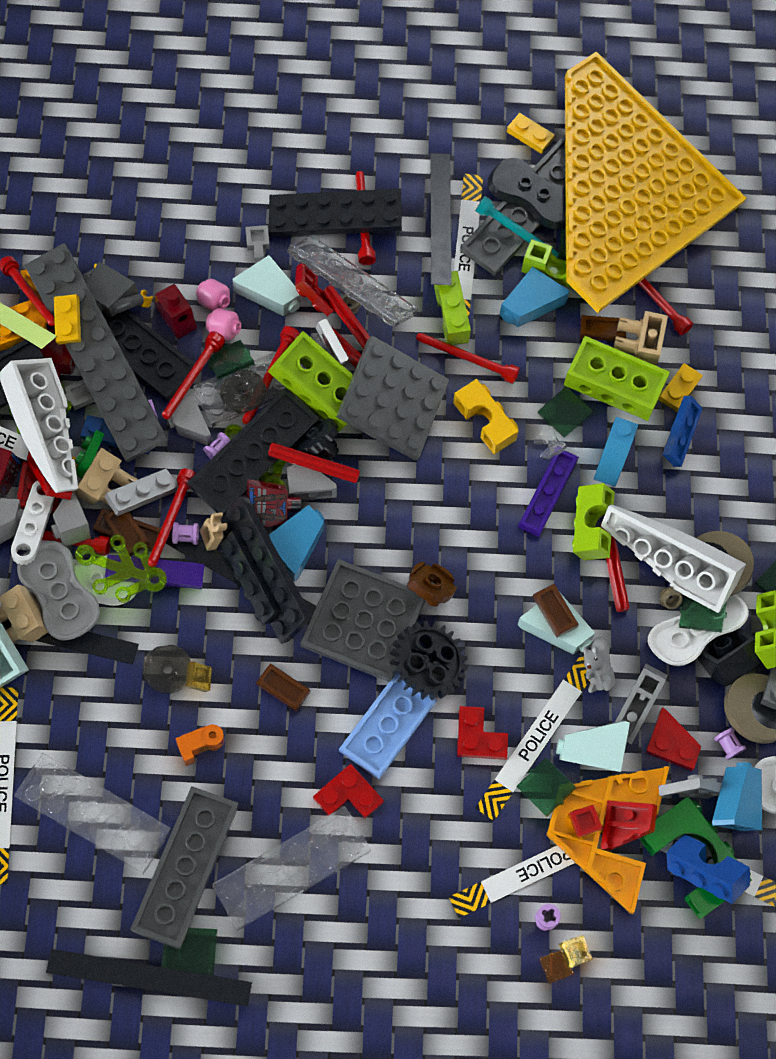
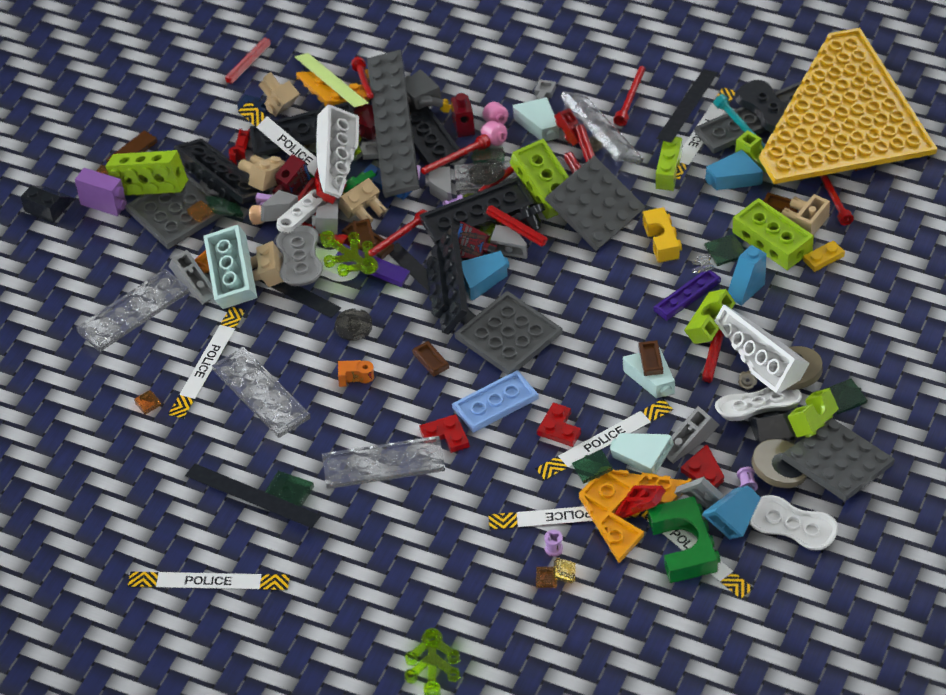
camera: 30 degrees right, 20 degrees down
yellow plate [54,294,81,344] -> none
light grey plate [105,468,178,516] -> none
dark grey plate [130,786,239,950] -> none
lavender bush [172,522,199,545] -> none
clear yellow tile [186,661,212,692] -> none
tan plate [199,512,227,551] -> none
black plate [268,188,402,237] -> none
white tile [316,318,348,365] -> none
black gear [390,621,468,701] -> none
reddish brown plate [407,562,457,607] -> none
red piece [416,333,520,384] -> none
yellow plate [507,113,555,154] -> none
red plate [568,804,603,838] -> none
light grey animal [583,637,616,693] -> none
blue plate [662,396,703,467] -> none
blue arch [667,834,750,904] -> none
clear green piece [679,595,727,633] -> none

